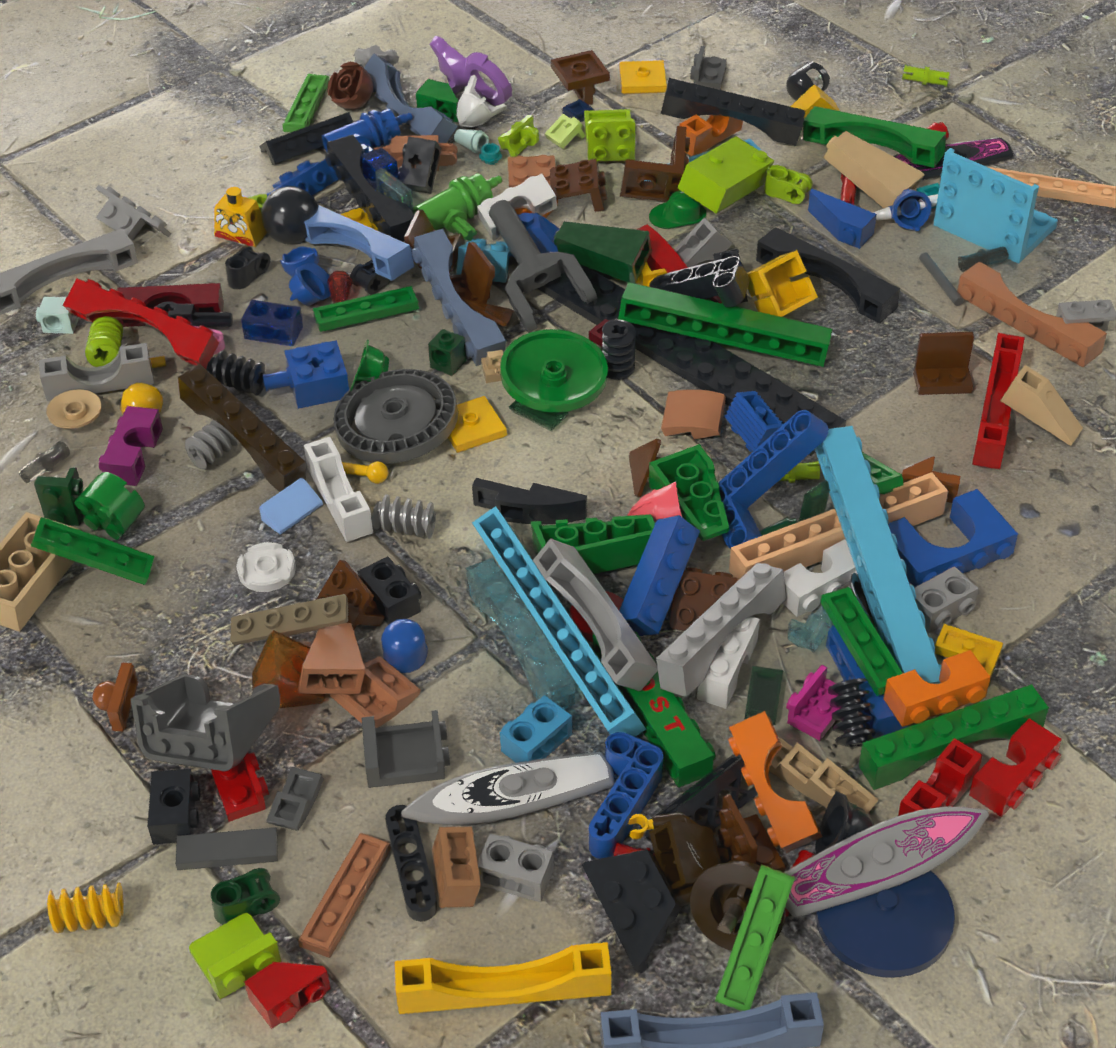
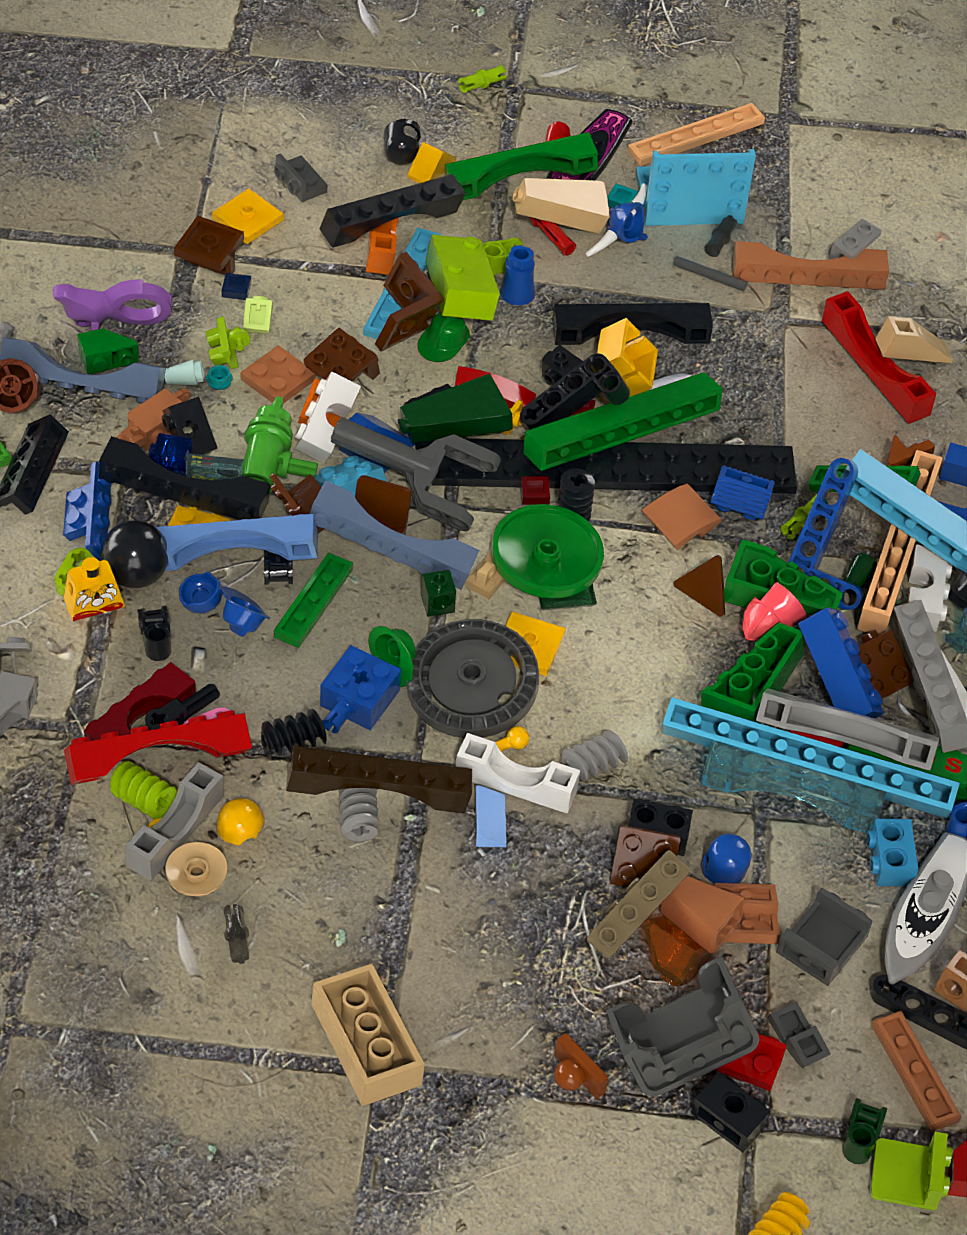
camera: 50 degrees left, 5 degrees up
green plate [31,517,154,585] -> none
dark green bracket [34,467,84,526] -> none
light aqua brick [36,297,79,334] -> none
green brick [74,472,145,540] -> none
magenta arch [99,406,163,486] -> none
dark grey tile [175,827,278,870] -> none
white tile [236,542,296,592] -> none
clear blue brick [241,300,303,346] -> none
blue piece [322,108,413,161] -> none
clear red cone [327,271,352,304] -> none
white helmet [456,75,507,128] -> none
reddish brown piece [463,299,514,327] -> none
black slope [472,478,587,525] -> none
lime bracket [584,109,635,162] -> none
light grey arch [674,217,732,268] -> none
clear green tile [798,480,830,522] -> none
blue slope [808,189,877,249] -> none
reddish brown bracket [913,332,974,395] -> none
none -> blue plant [500,245,536,305]

